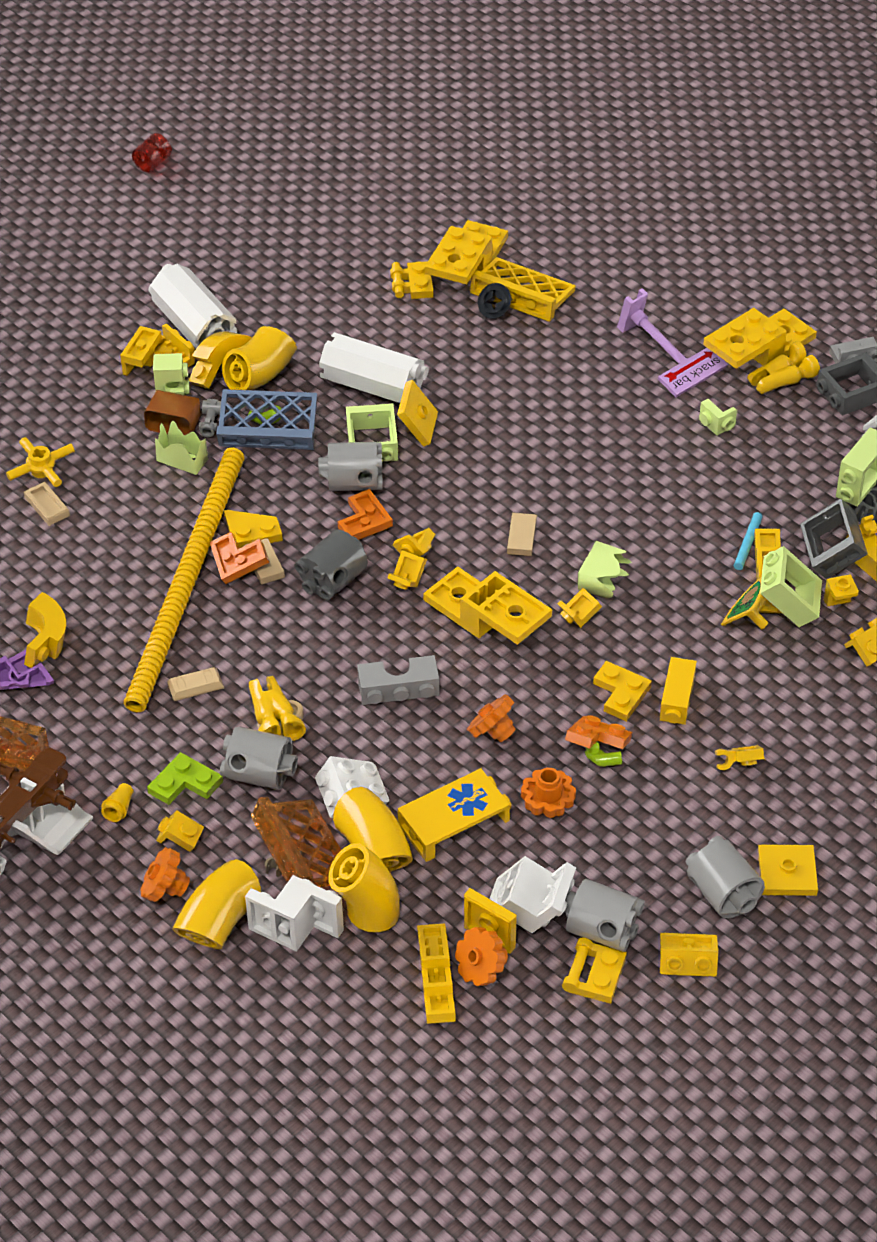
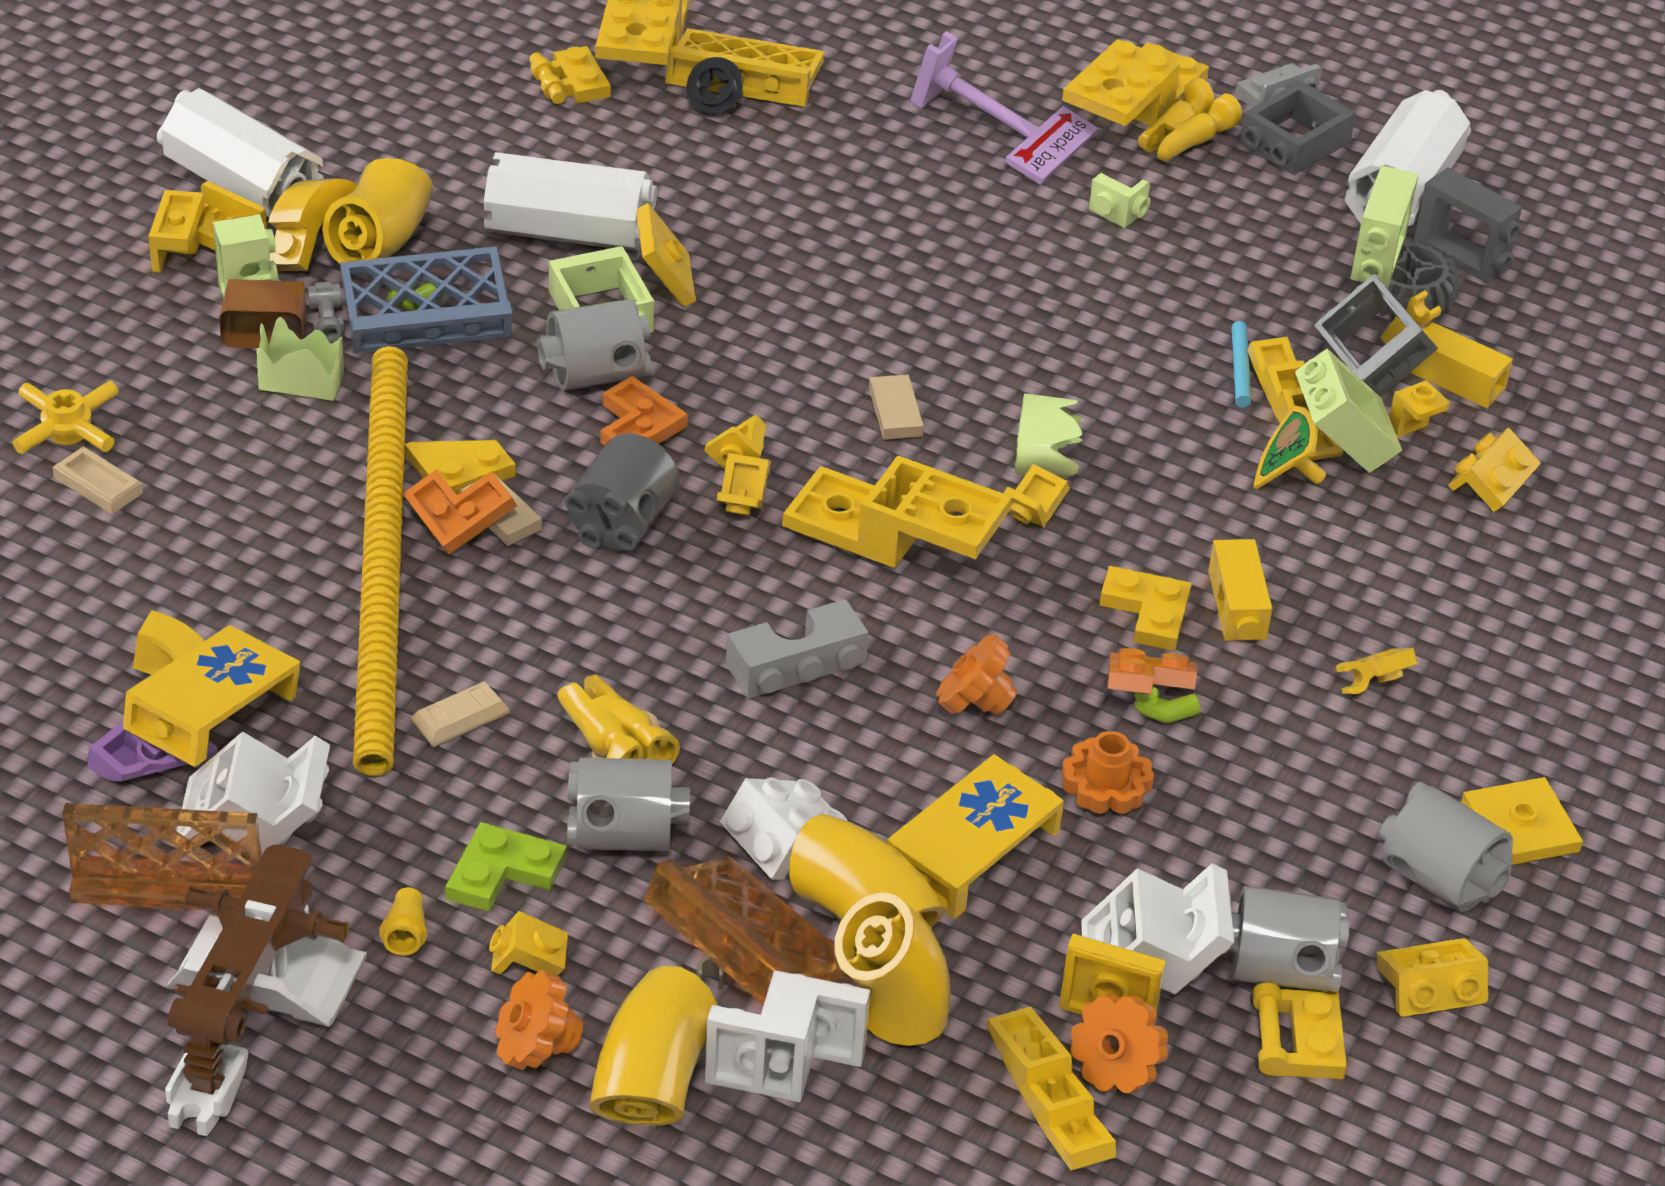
camera: 20 degrees left, 5 degrees down
none -> yellow panel [123,625,301,767]
none -> white bracket [174,732,330,857]

